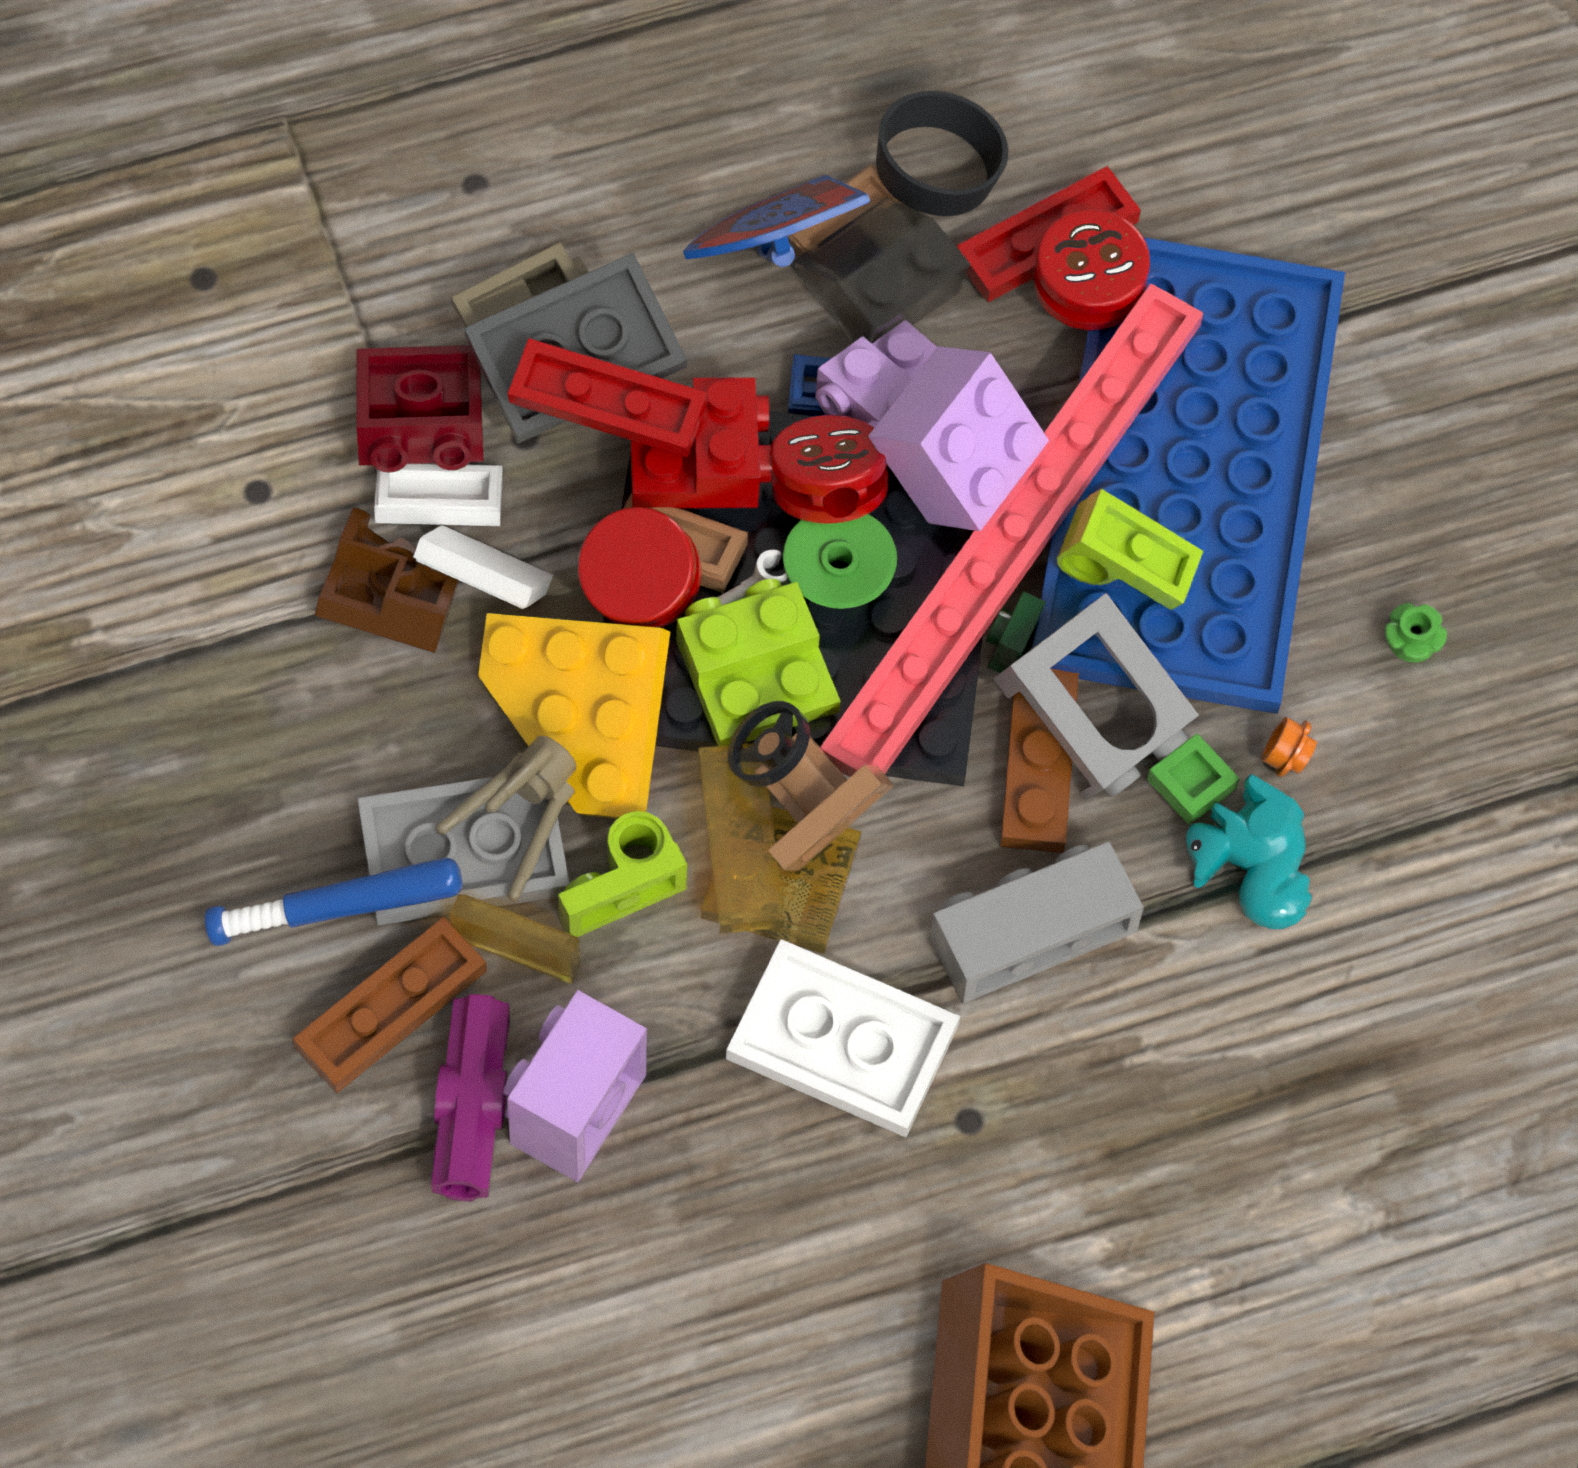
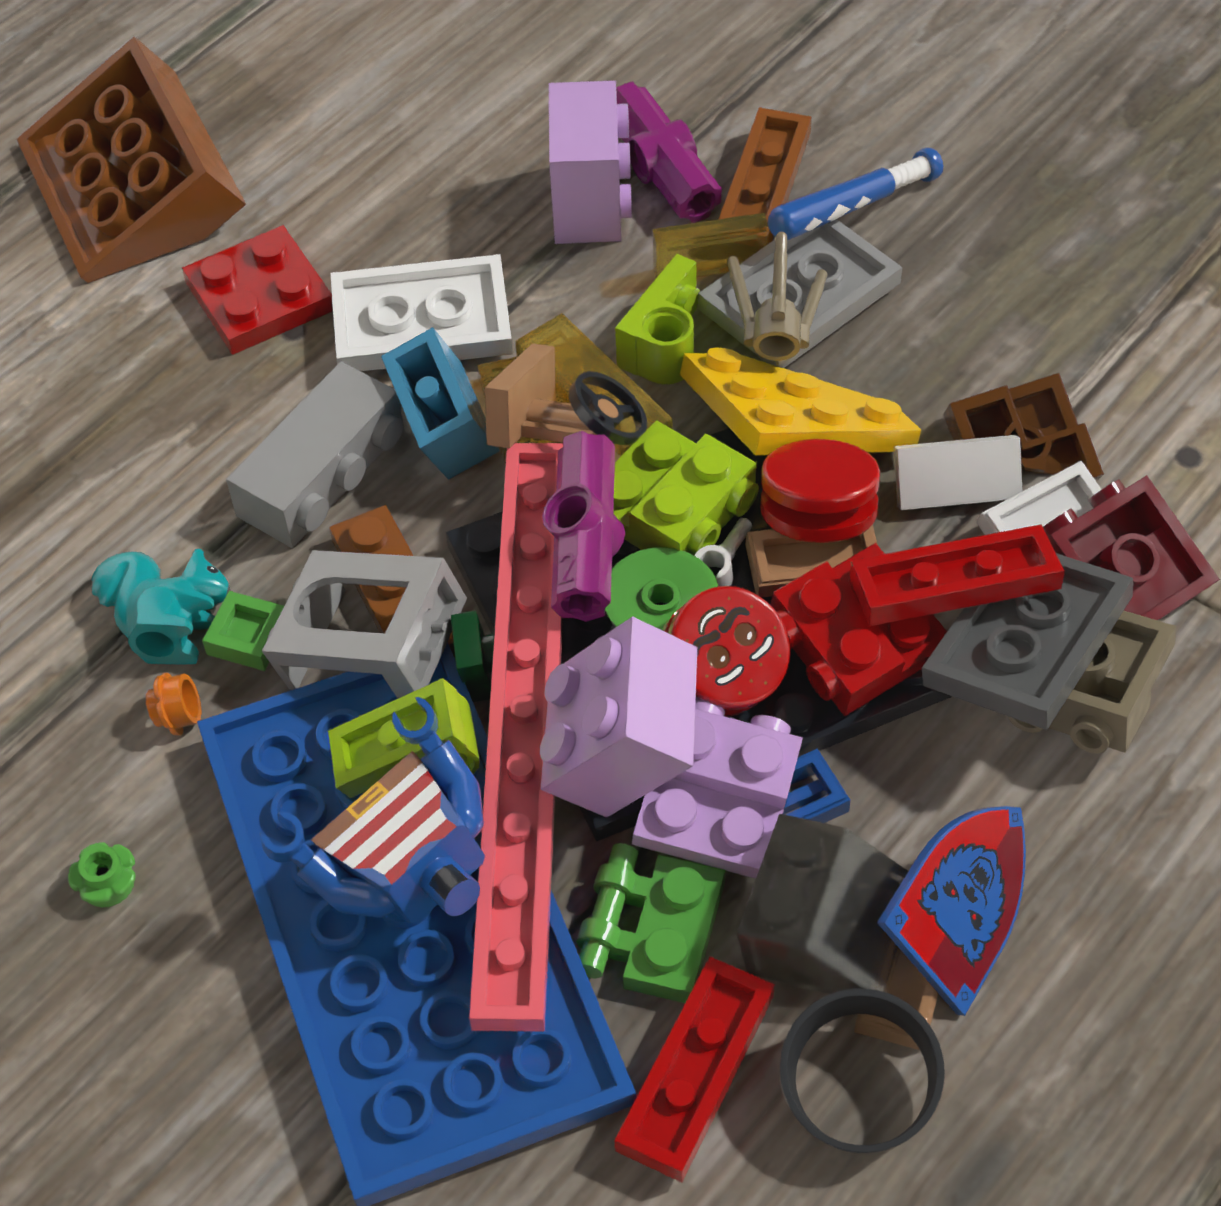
camera: 155 degrees right, 10 degrees down
red head [1033,209,1150,330] -> none
none -> red plate [182,225,333,355]
none -> torso [260,697,485,923]
none -> dark azure brick [381,327,500,480]
none -> magenta piece [542,431,625,622]
none -> bright green plate [577,843,725,1003]

